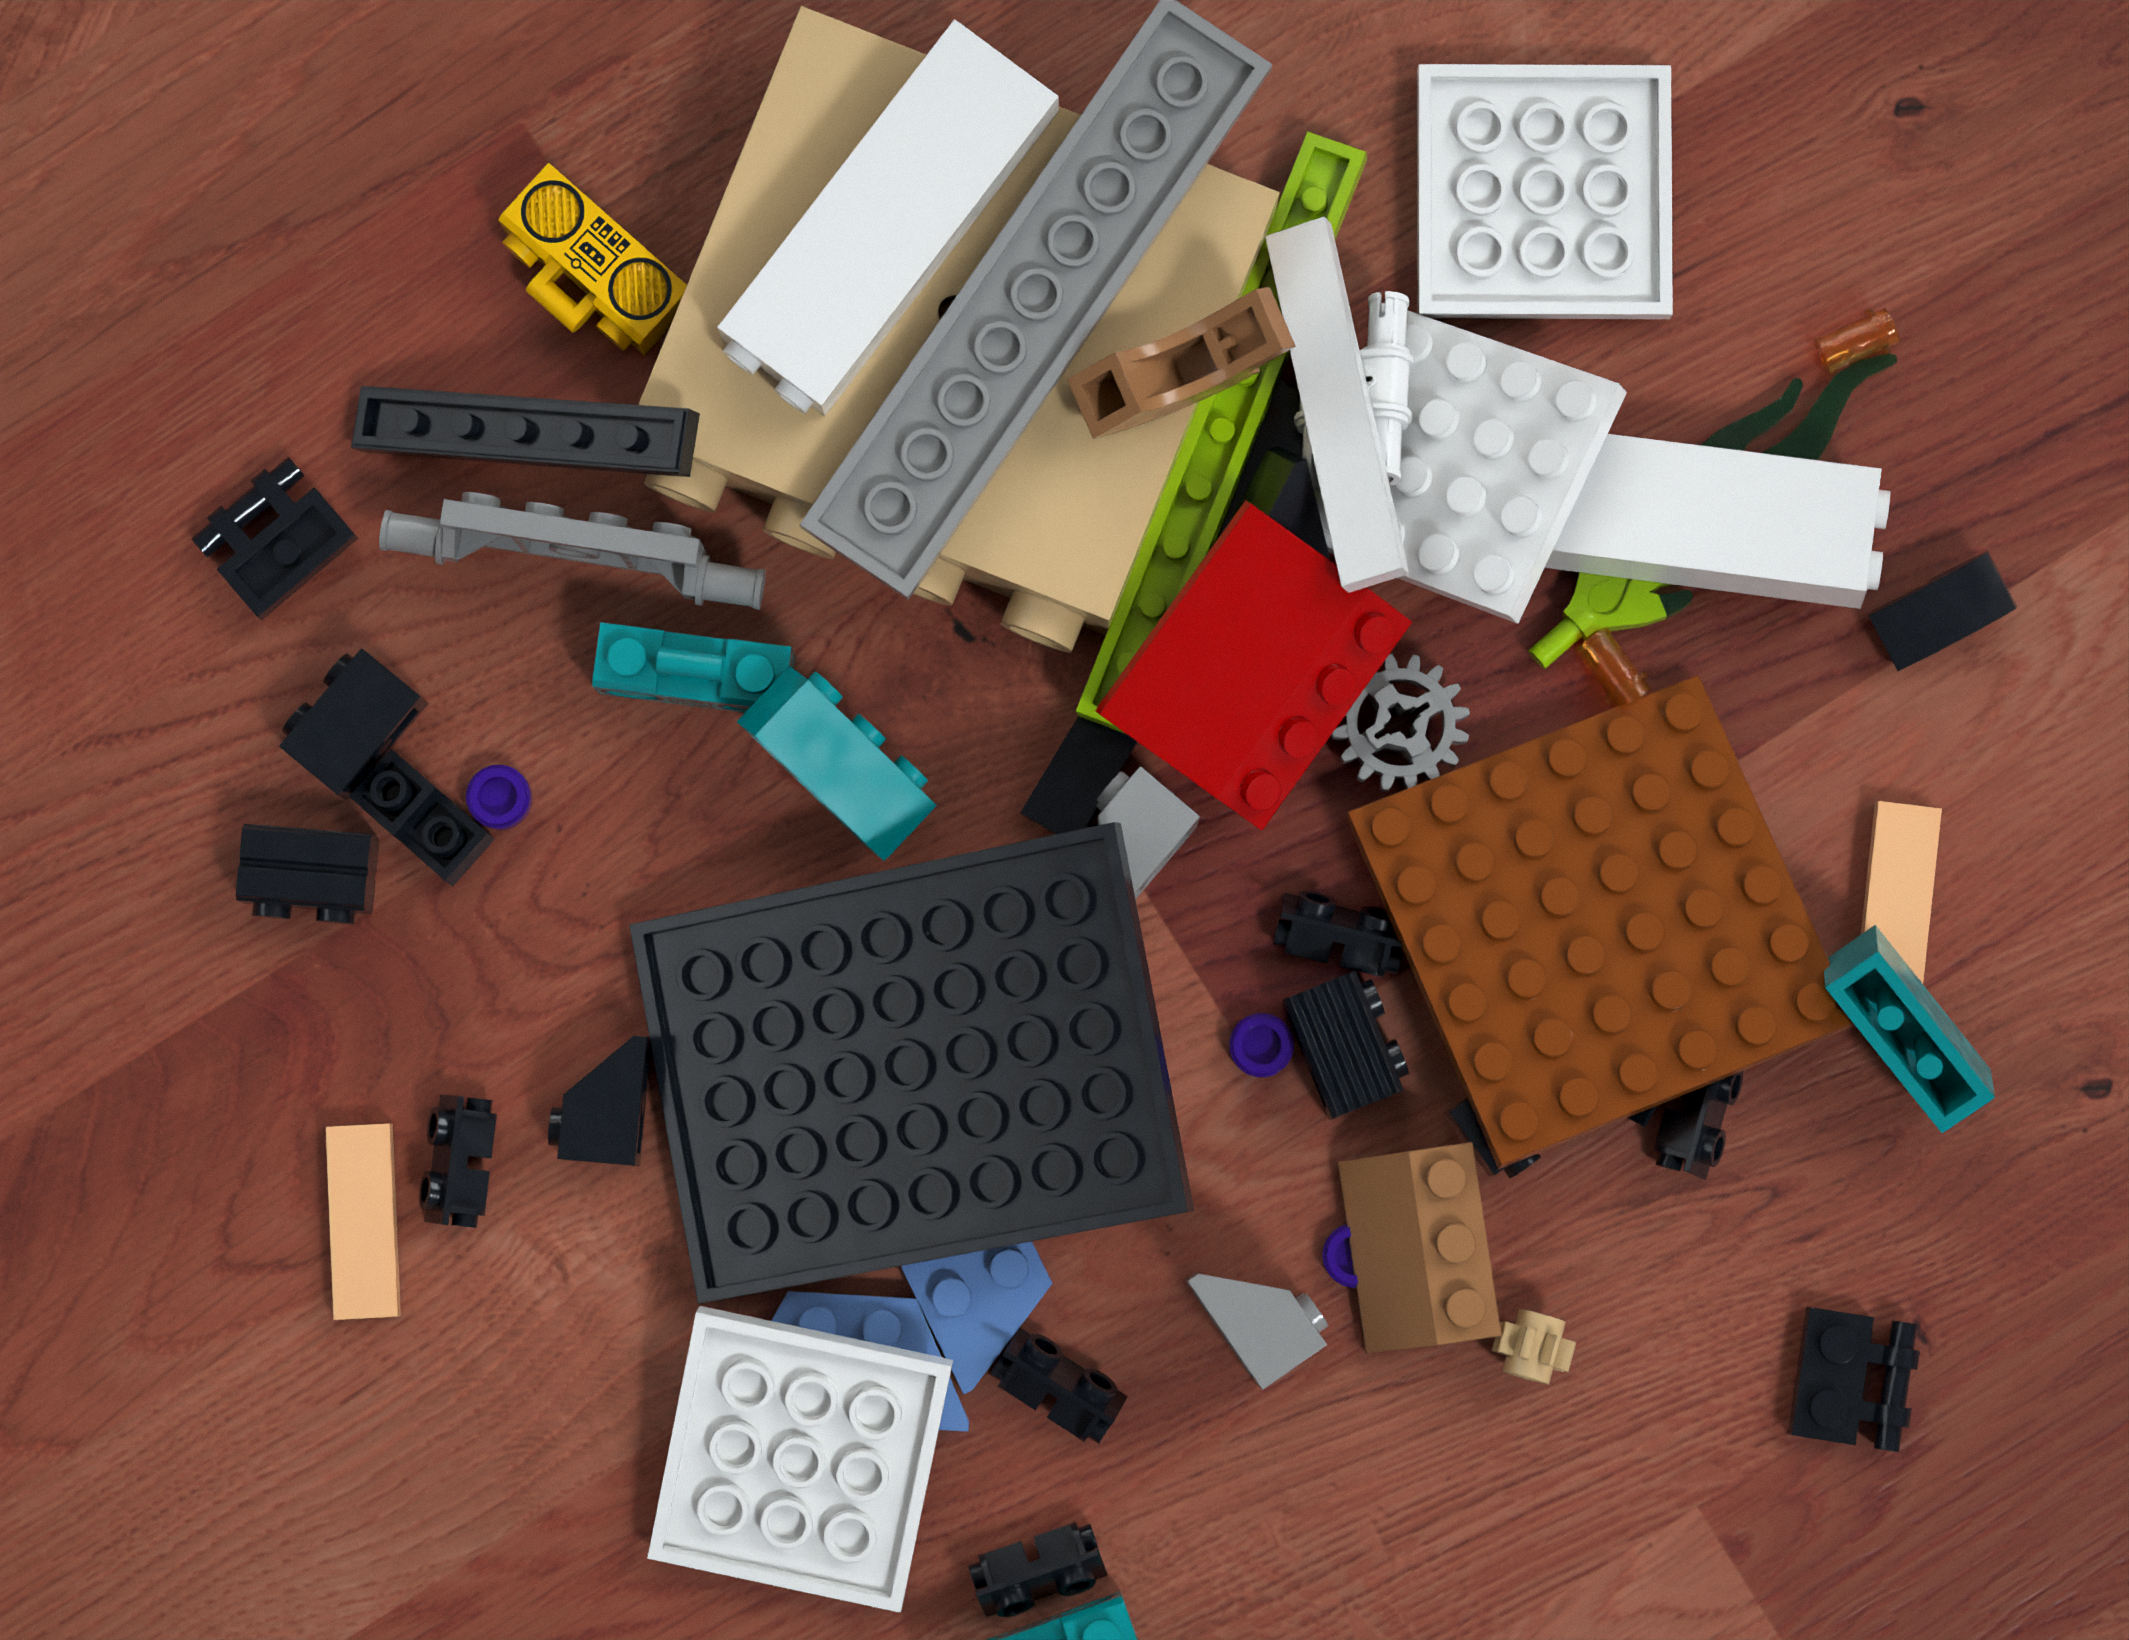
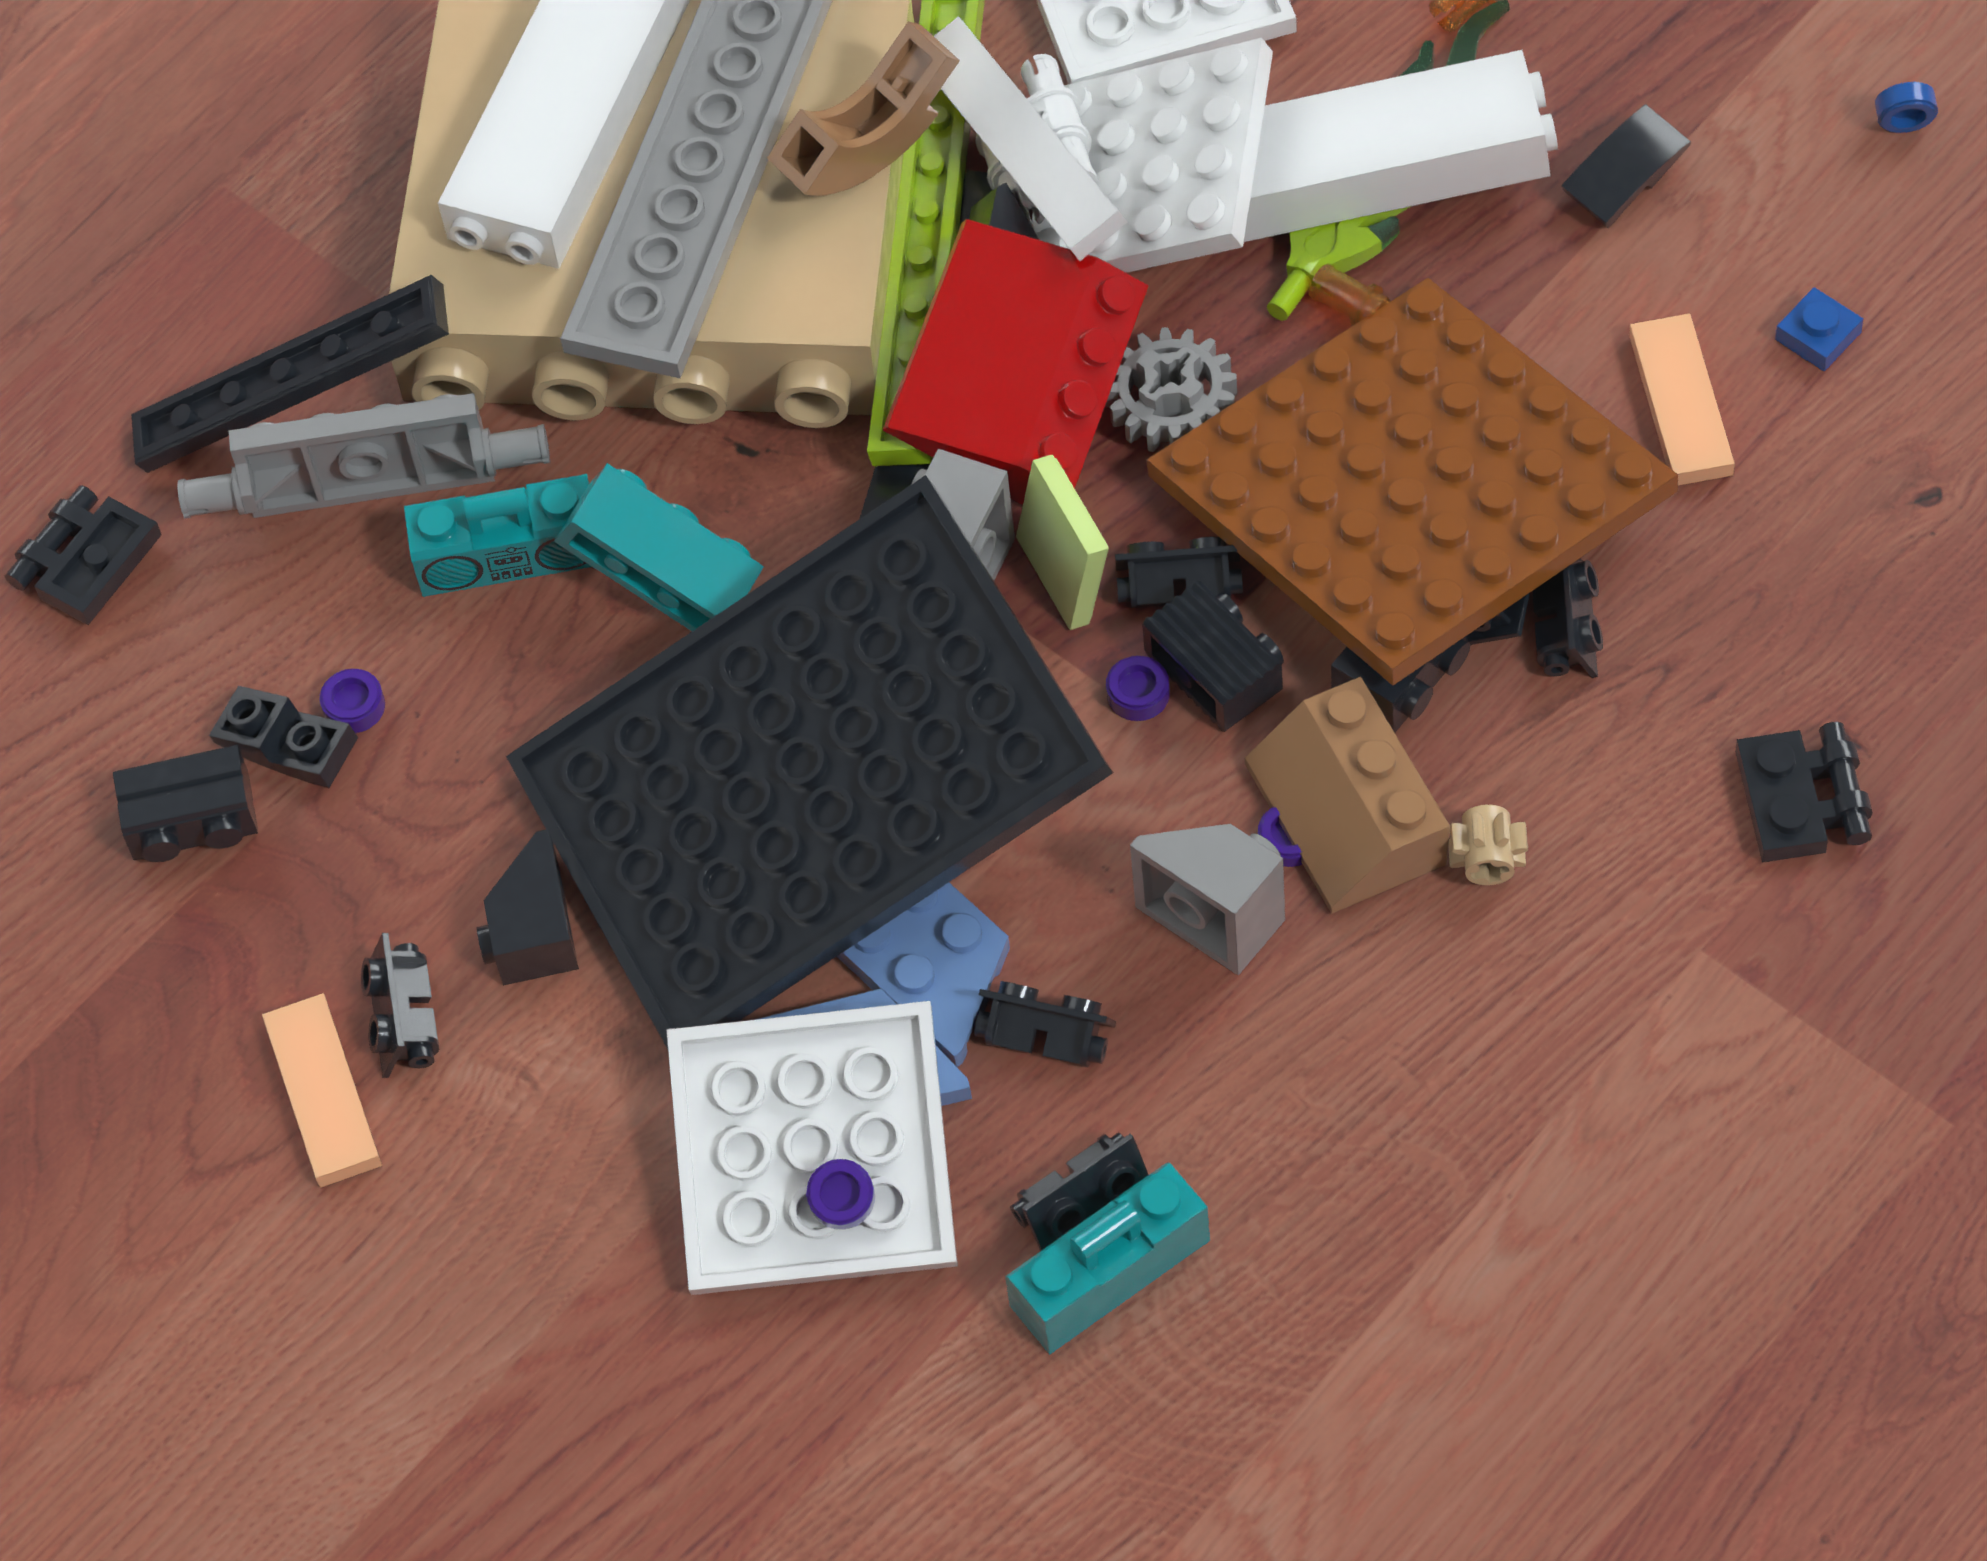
camera: 10 degrees left, 25 degrees down
black brick [279,648,429,801] -> none
yellow piece [498,163,687,356] -> none
teal brick [1824,925,1995,1133] -> none
none -> dark purple tile [807,1159,875,1230]
none -> yellowish green tile [1016,454,1109,630]
none -> blue plate [1775,287,1864,372]

